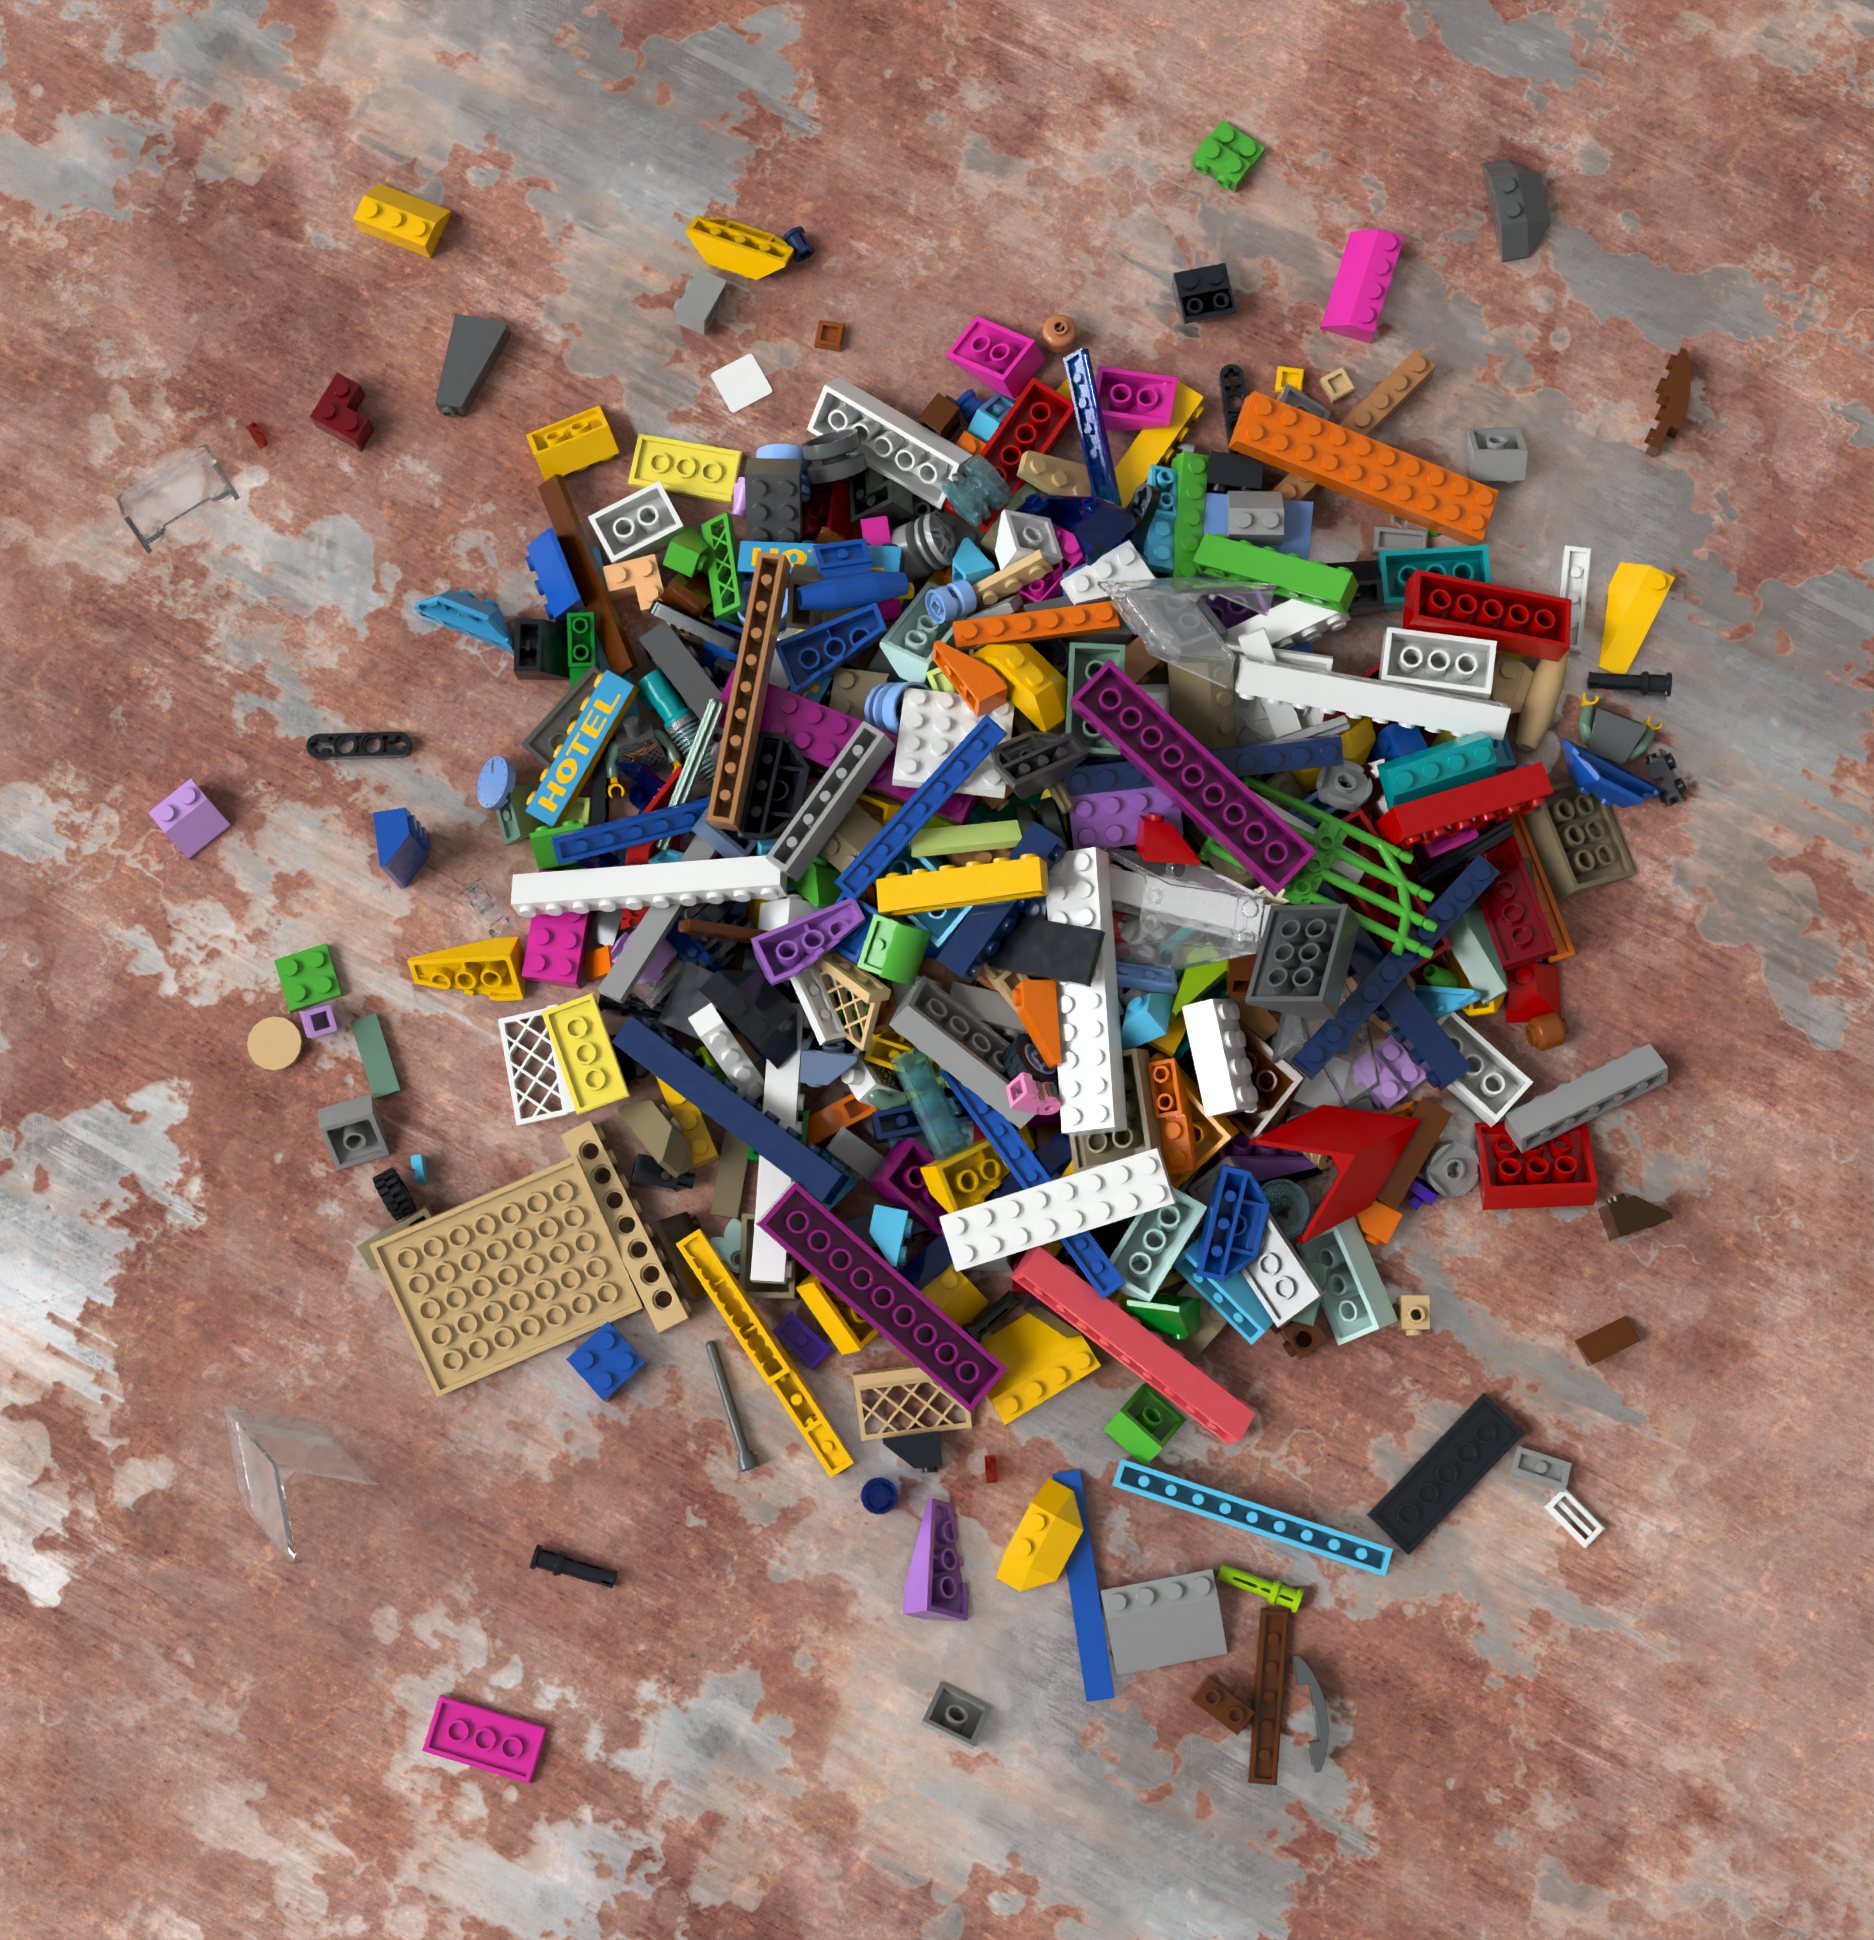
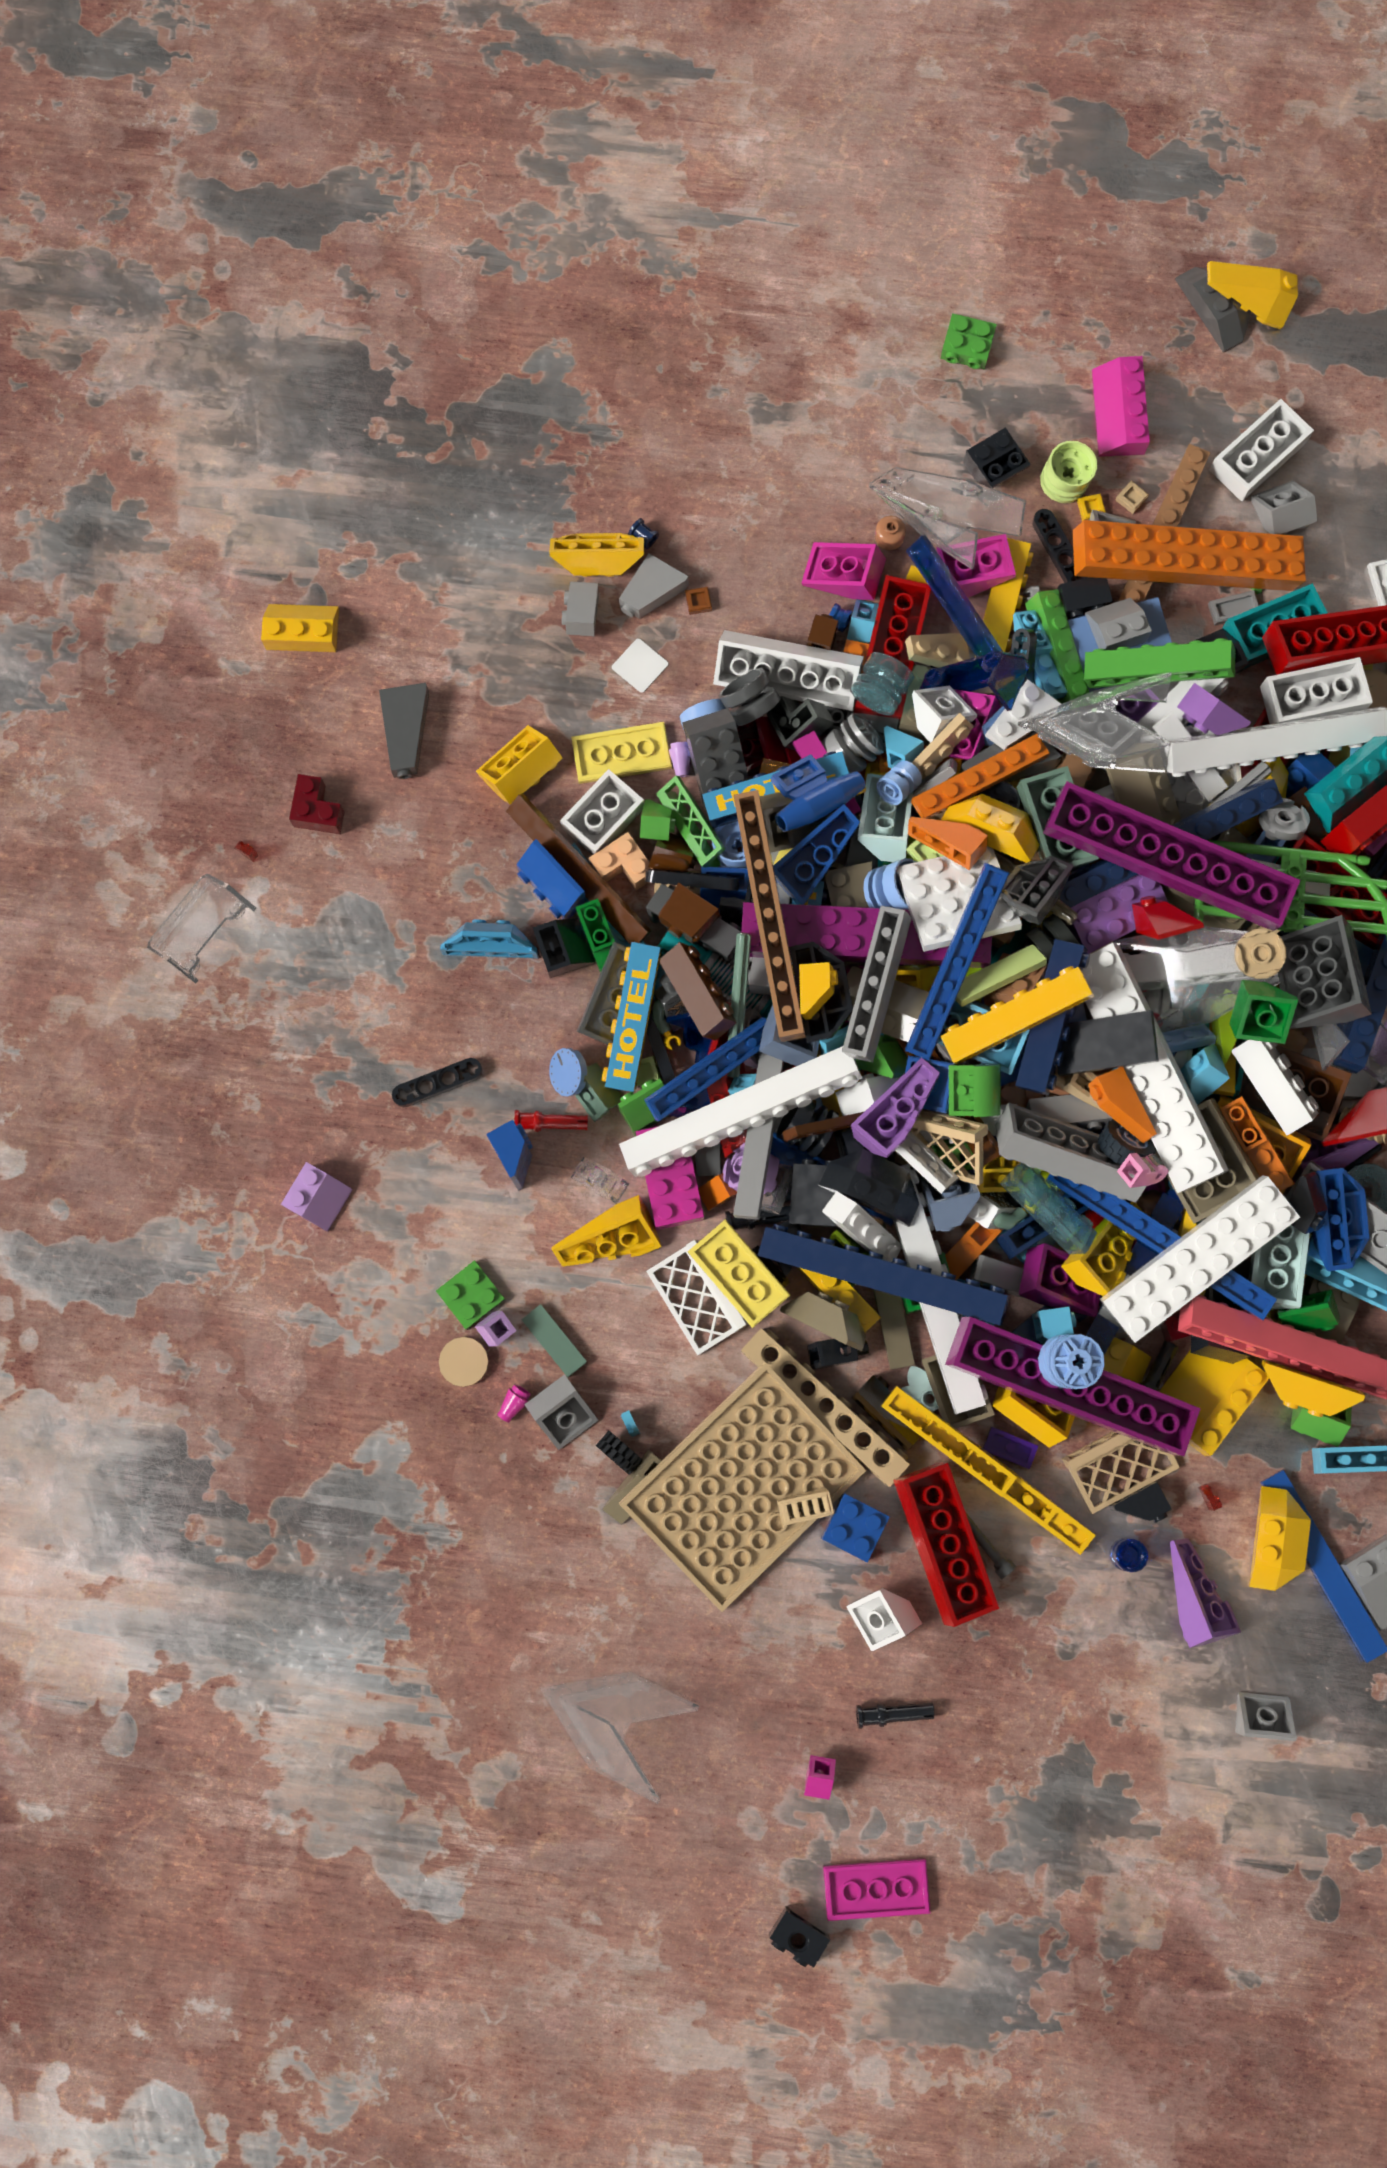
camera: 25 degrees left, 0 degrees up
none -> dark pink cone [497,1384,531,1423]
none -> red pin [514,1110,588,1132]
none -> light grey slope [619,553,689,619]
none -> reddish brown torso [659,882,720,944]
none -> brick [659,942,737,1041]
none -> black brick [769,1906,830,1968]
none -> tan slope [777,1487,834,1526]
none -> yellow slope [799,962,838,1020]
none -> dark pink brick [804,1755,836,1800]
none -> white slope [846,1588,922,1651]
none -> clear windscreen [869,467,1026,569]
none -> red brick [893,1462,999,1627]
none -> light blue wheel [1038,1334,1104,1389]
none -> yellowish green wheel [1040,441,1097,503]
none -> medium lavender slope [1177,683,1251,736]
none -> yellow wedge [1207,261,1298,329]
none -> white brick [1209,399,1314,502]
none -> green slope [1229,980,1298,1044]
none -> tan tile [1234,929,1287,979]
none -> yellow wedge [1262,1359,1365,1418]
none -> black slope [1289,1172,1328,1234]

